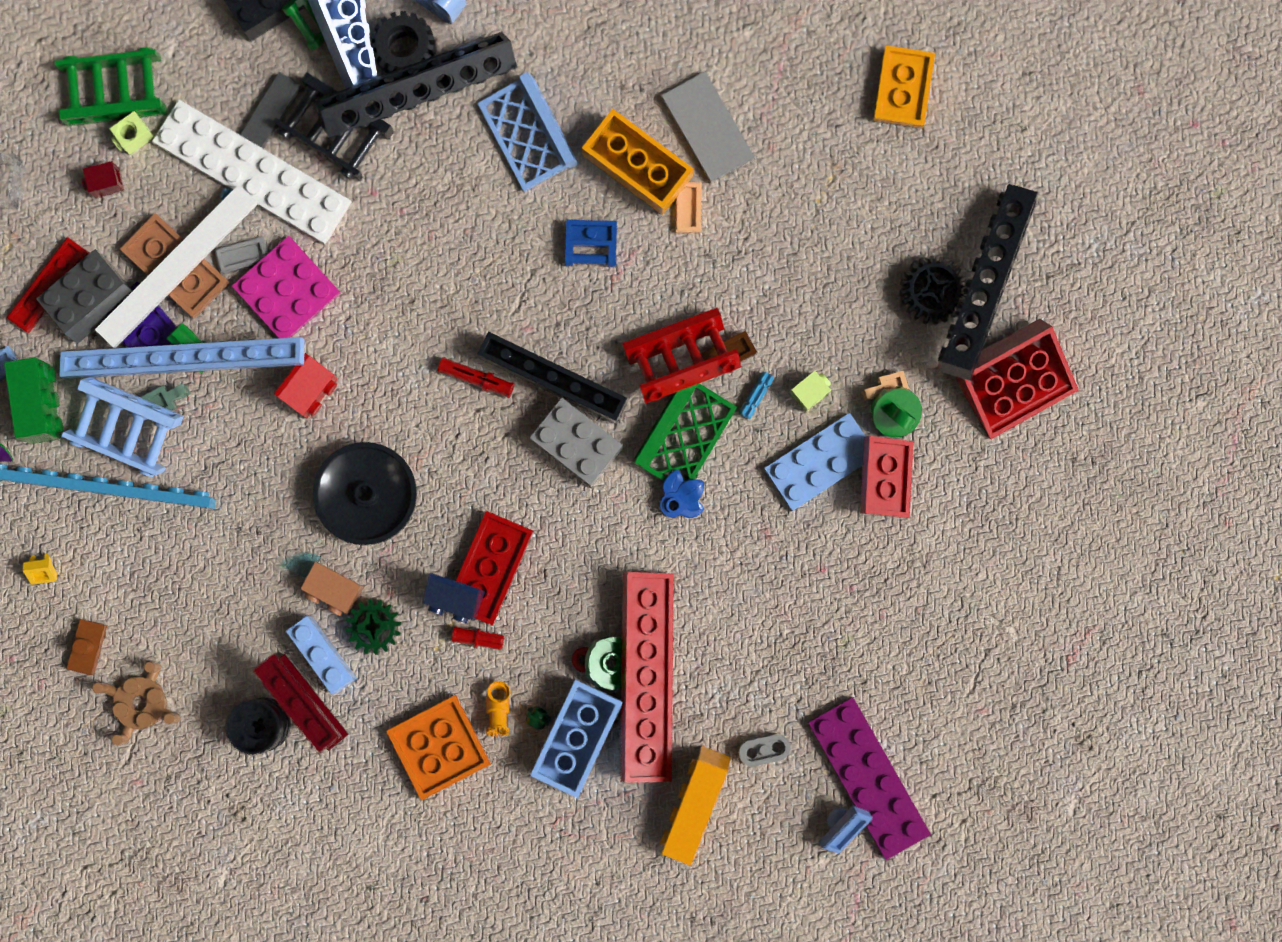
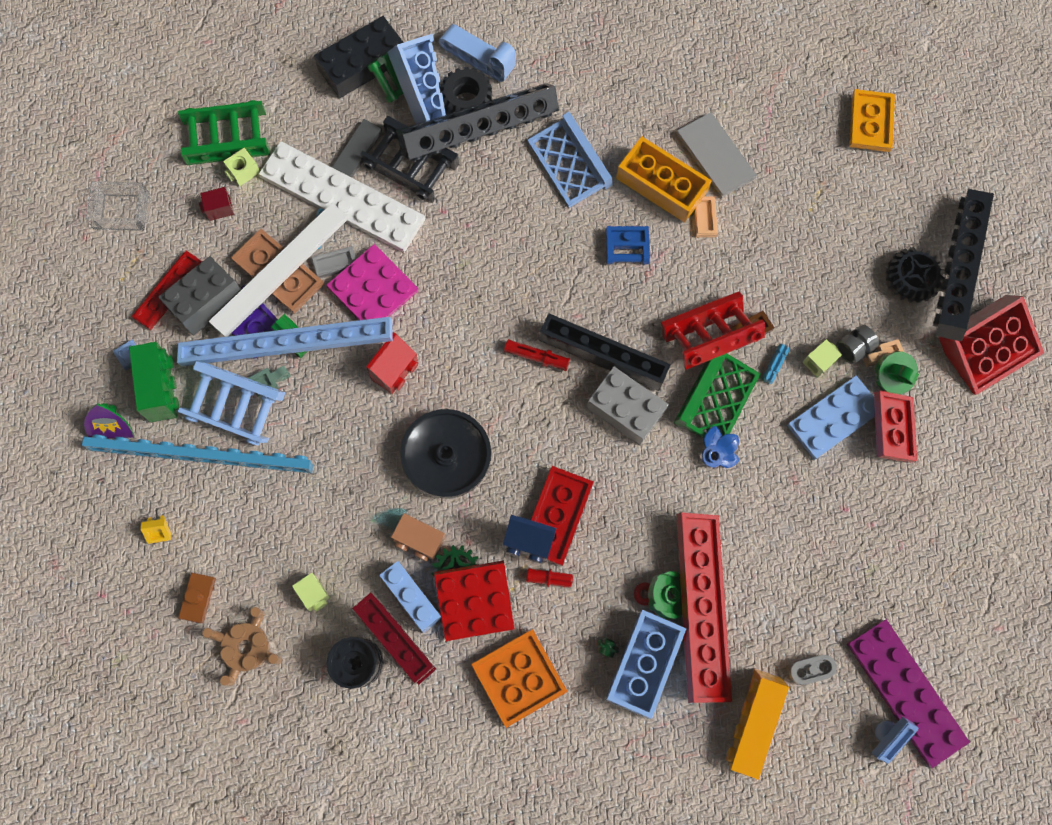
camera: 10 degrees left, 10 degrees down
light orange connector [486,681,510,737] -> none
none -> yellowish green brick [292,573,330,612]
none -> red plate [434,560,515,641]
none -> dark grey wheel [836,324,879,364]

